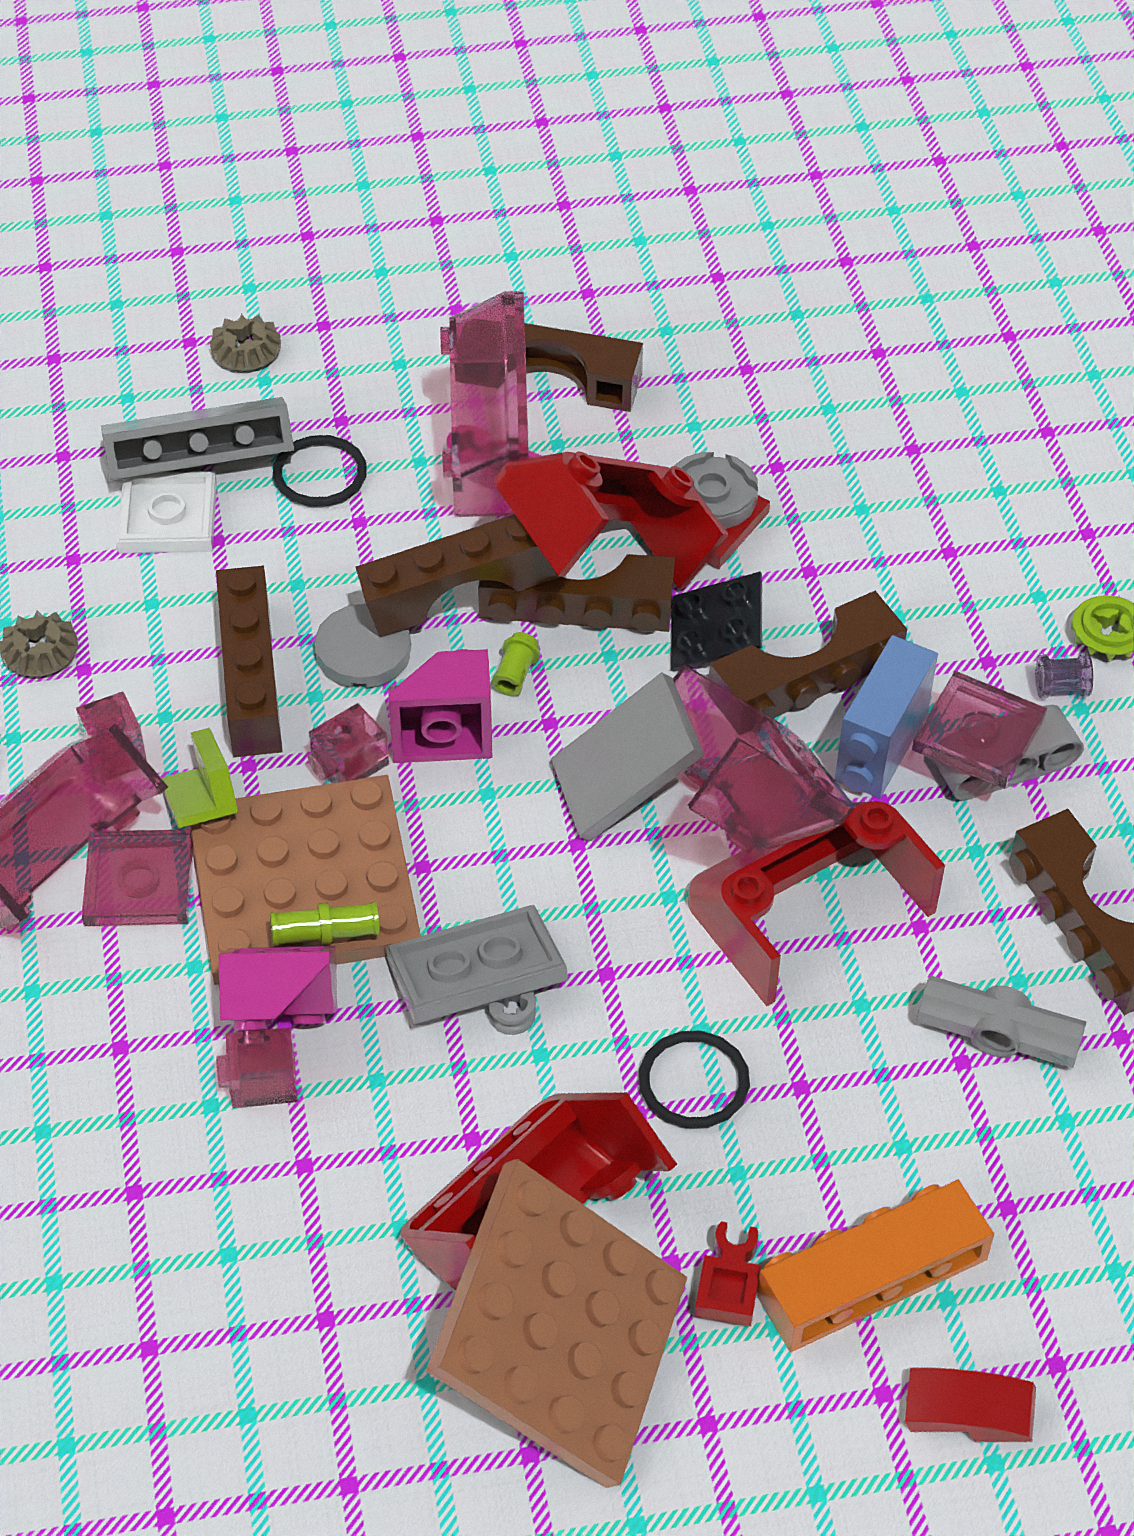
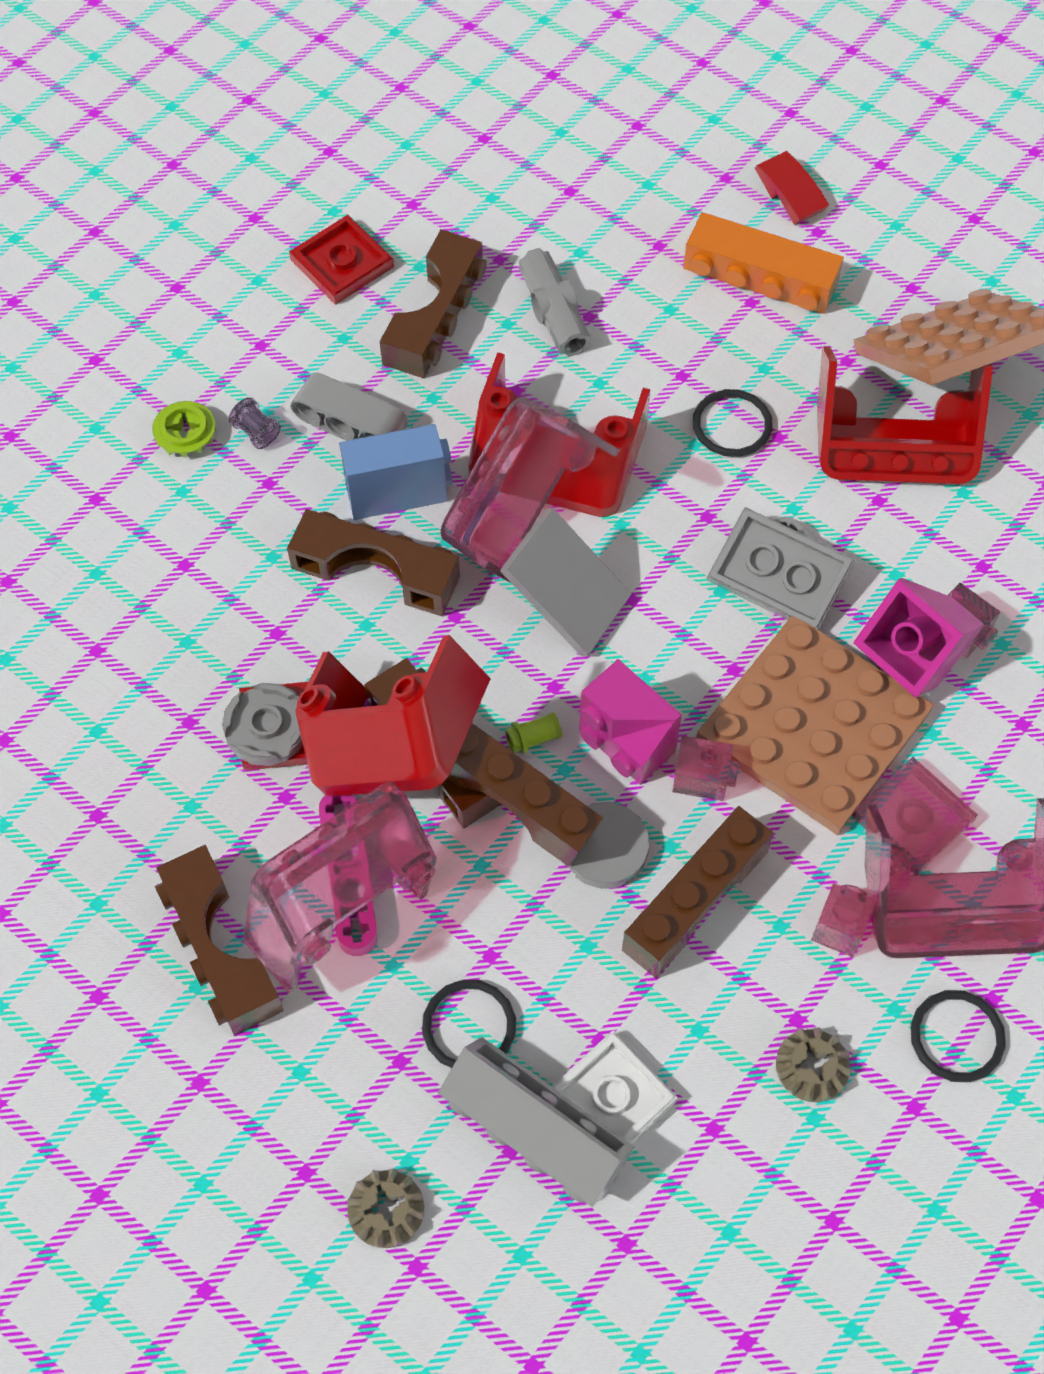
camera: 130 degrees left, 10 degrees up
lime panel [160,727,238,828] -> none
lime pin [270,902,380,946] -> none
black hinge [671,571,762,672] -> none
red plate [694,1221,761,1326] -> none
clear pink tile [912,671,1047,789] -> none

